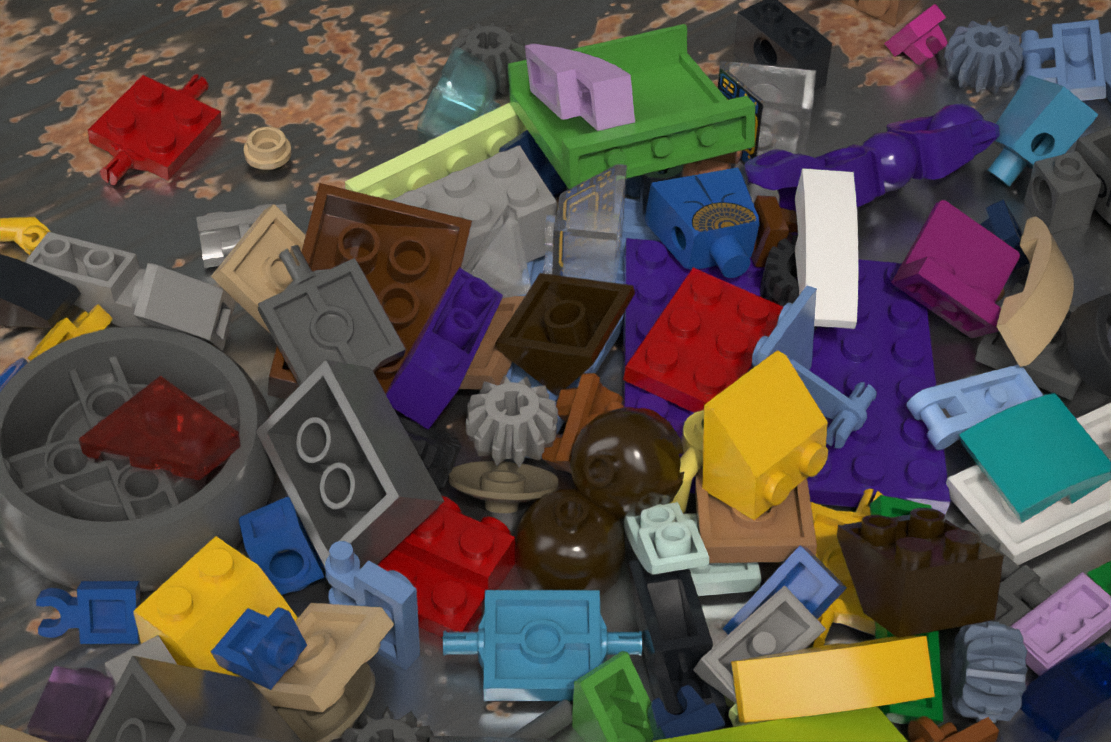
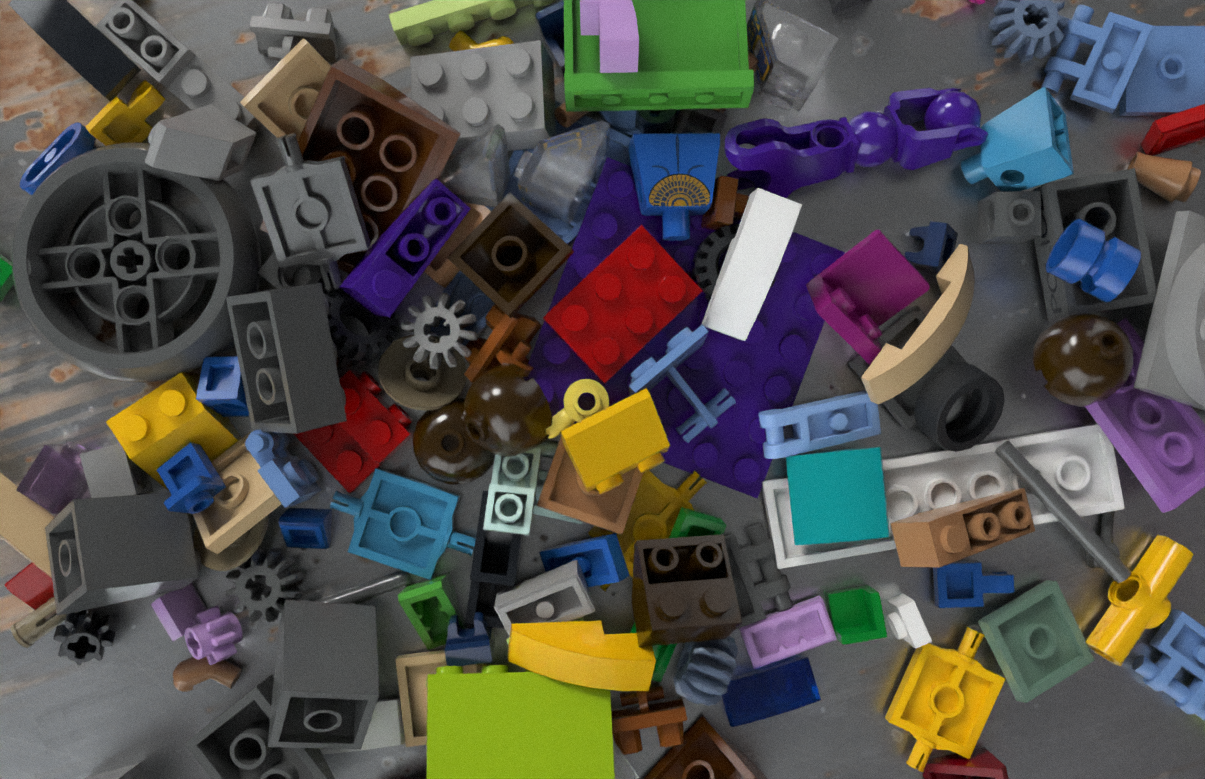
camera: 15 degrees right, 40 degrees up
blue plate [36,581,141,644] -> none
clear red wing [79,376,241,480] -> none
none -> blue slope [278,508,332,549]

